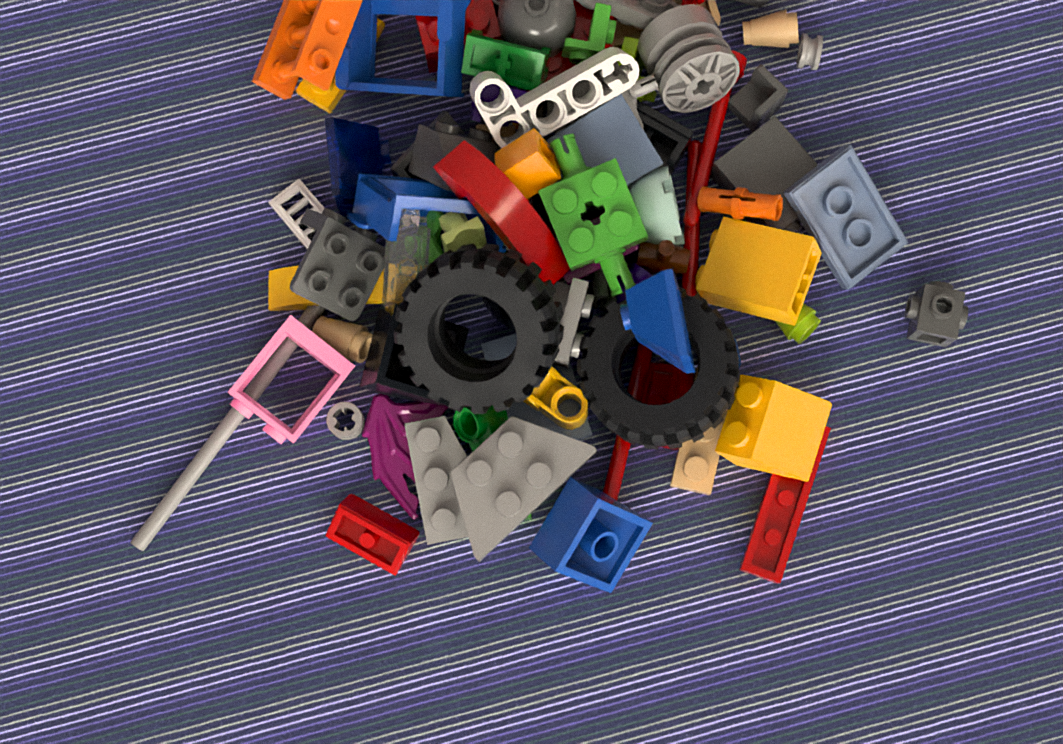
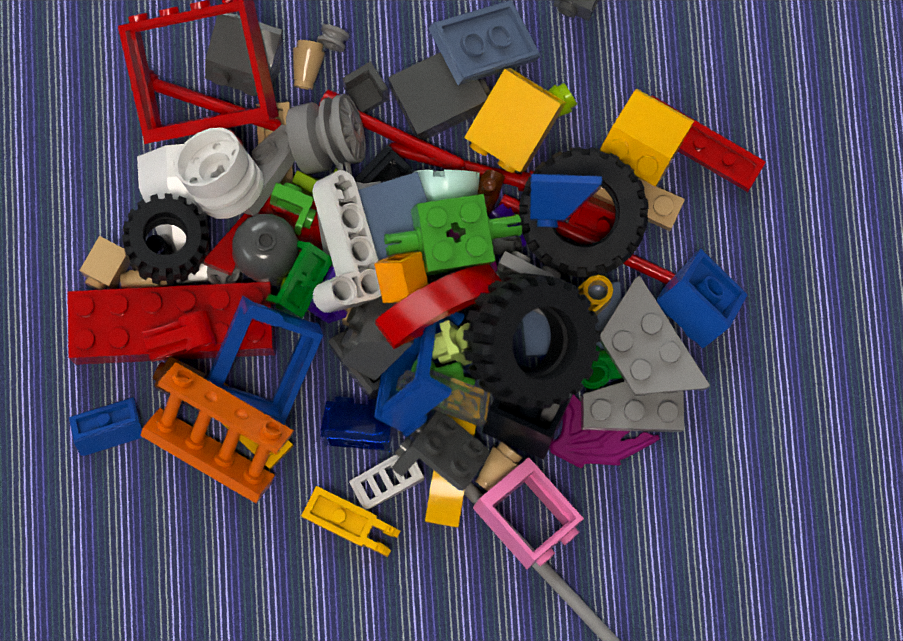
camera: 80 degrees left, 0 degrees up
red slope [325,494,420,576] -> none
light grey bush [326,402,365,440] -> none
orange pin [697,186,783,221] -> none
none -> yellow hinge [301,486,401,557]

